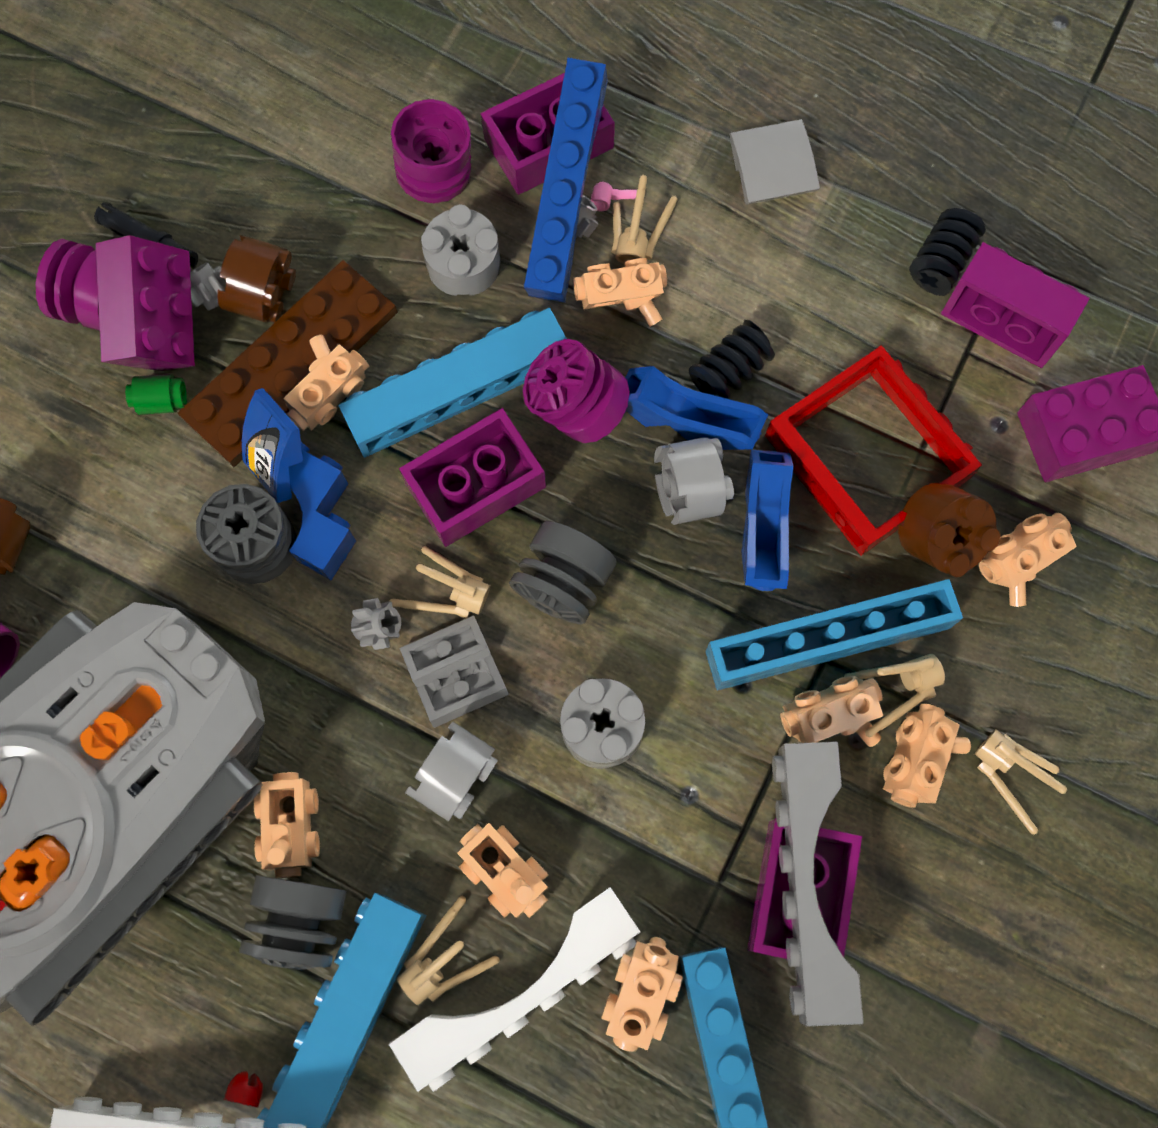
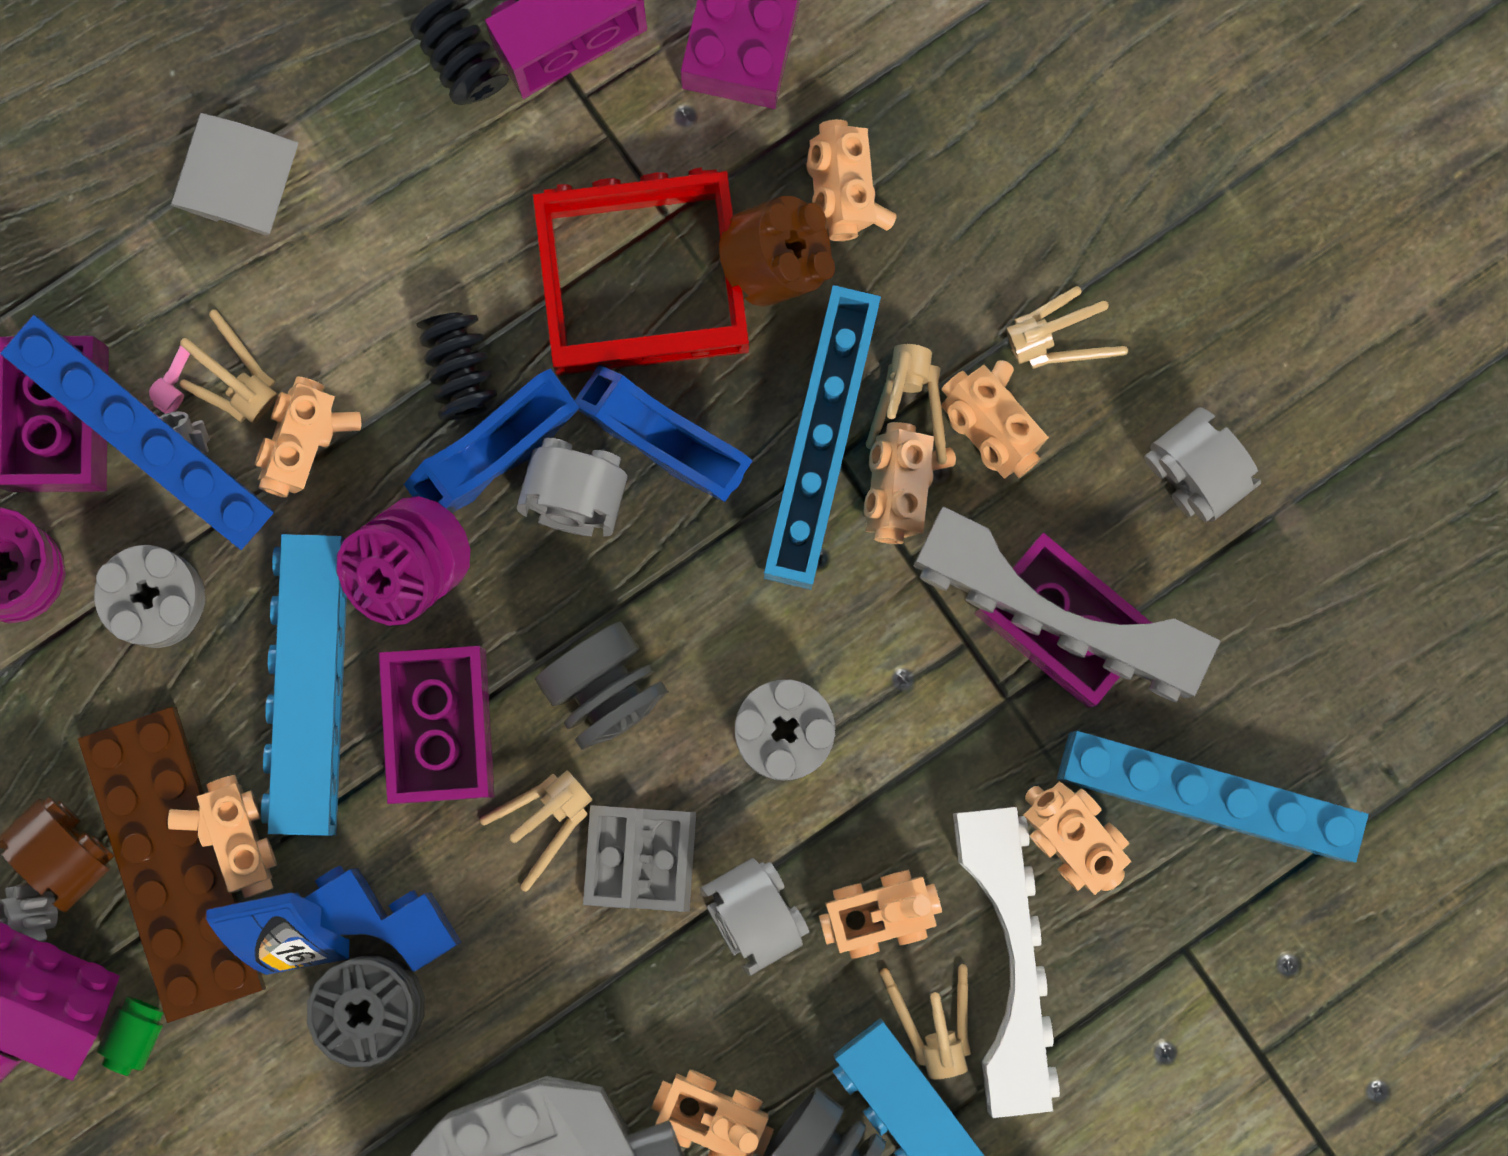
camera: 65 degrees left, 10 degrees up
light grey gear [351,598,401,650] -> none
none -> light grey brick [1144,407,1261,522]

